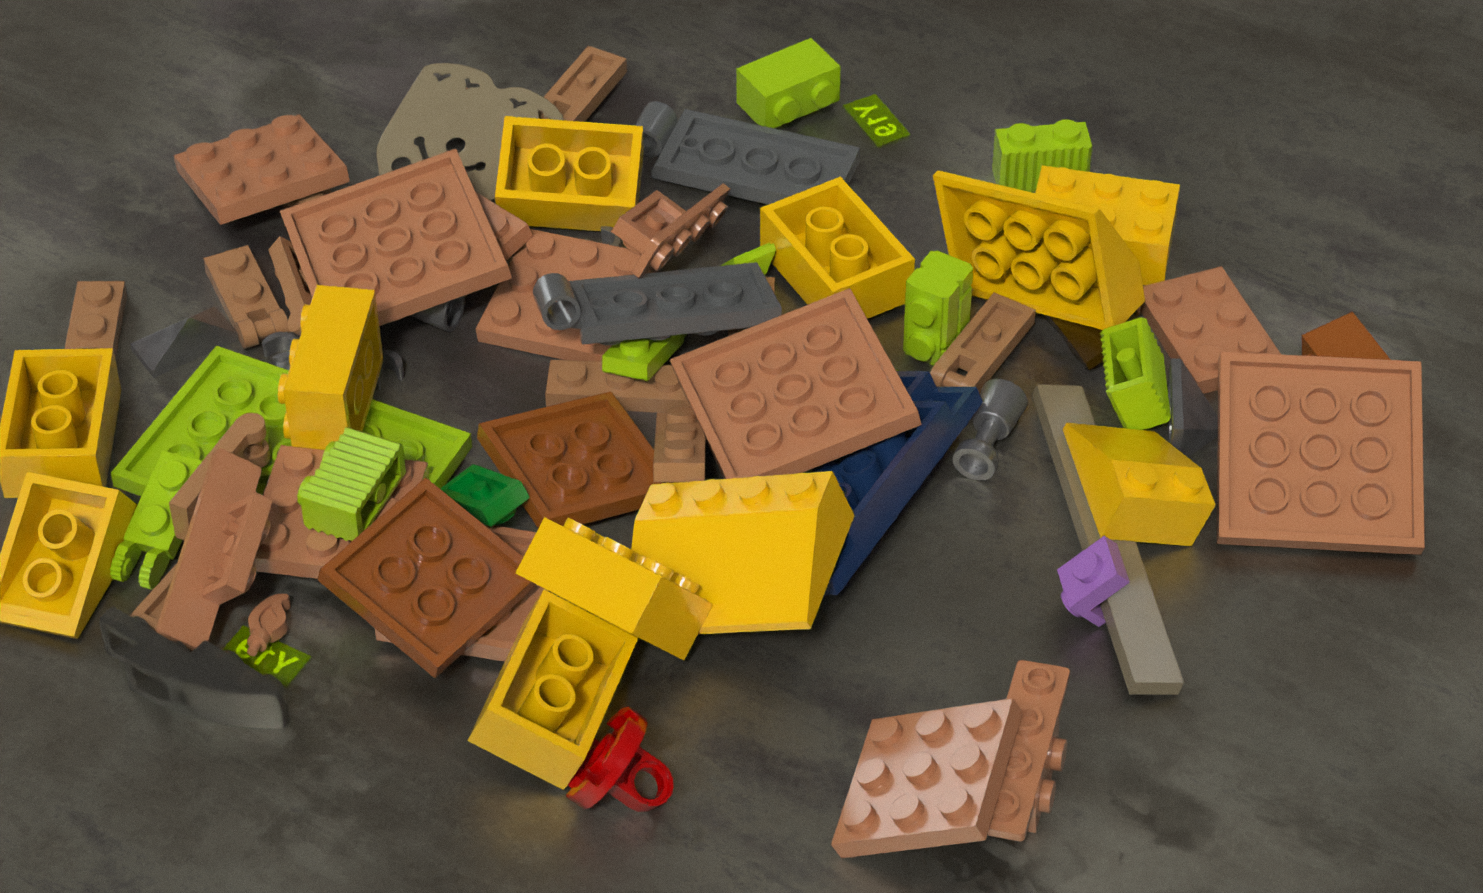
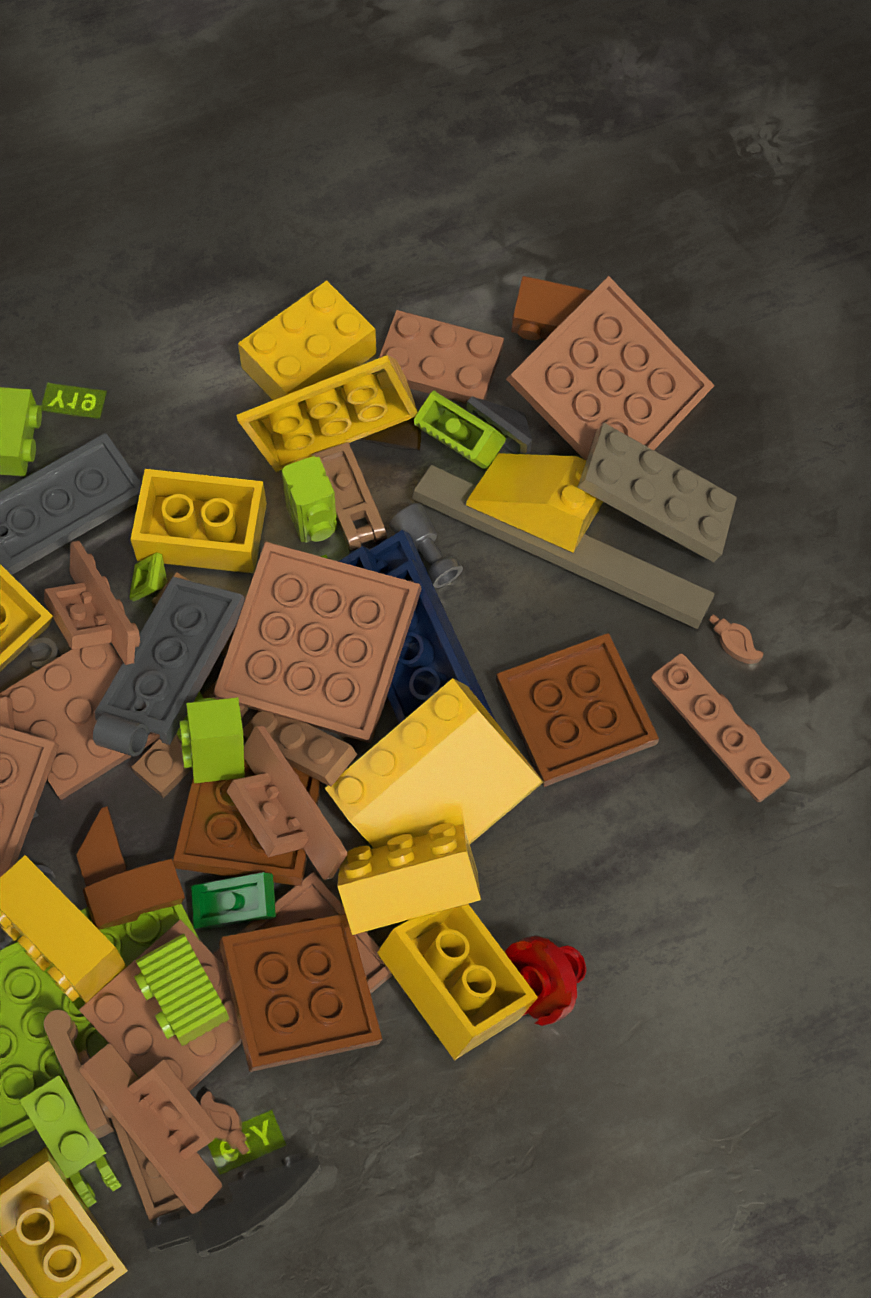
camera: 55 degrees left, 20 degrees up
nougat plate [831,698,1022,858] -> none
lime brick [992,119,1092,193] -> none
medium lavender bracket [1057,536,1130,627] -> none
none -> dark orange slope [76,806,128,887]
none -> dark orange slope [83,859,185,930]
none -> lime brick [179,697,245,784]
none -> nougat bracket [227,725,347,880]
none -> dark orange plate [496,633,659,787]
none -> dark tan plate [578,423,737,562]
none -> nougat piece [709,614,764,664]

